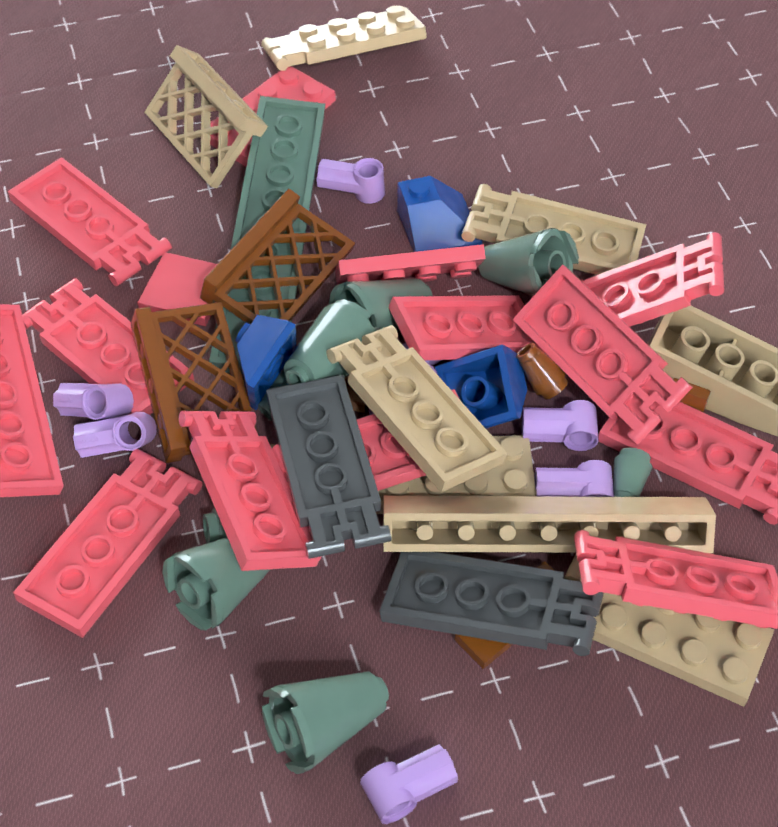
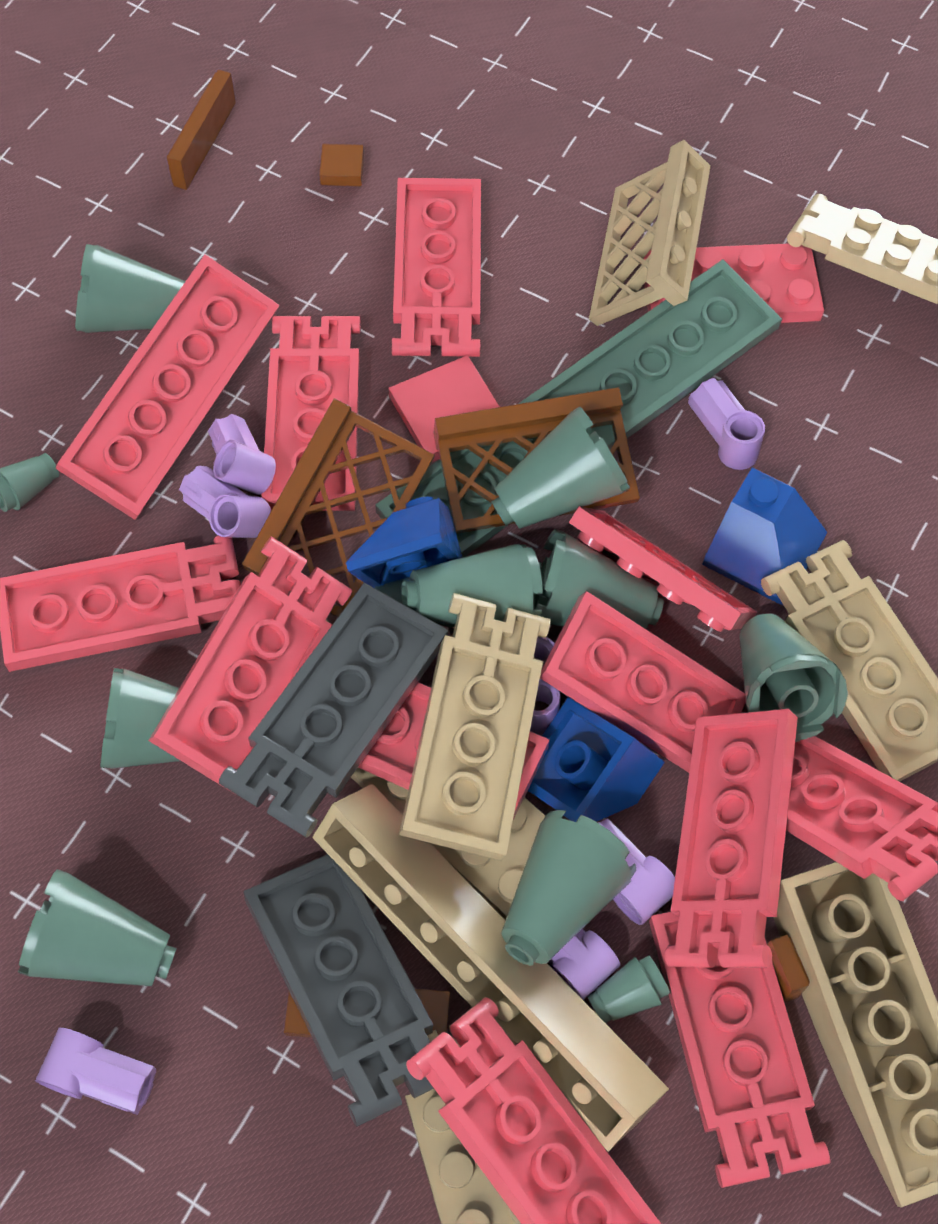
camera: 45 degrees right, 10 degrees up
dark orange cone [516,343,568,400] -> none
none -> sand green cone [491,406,630,529]
none -> sand green cone [501,810,637,966]

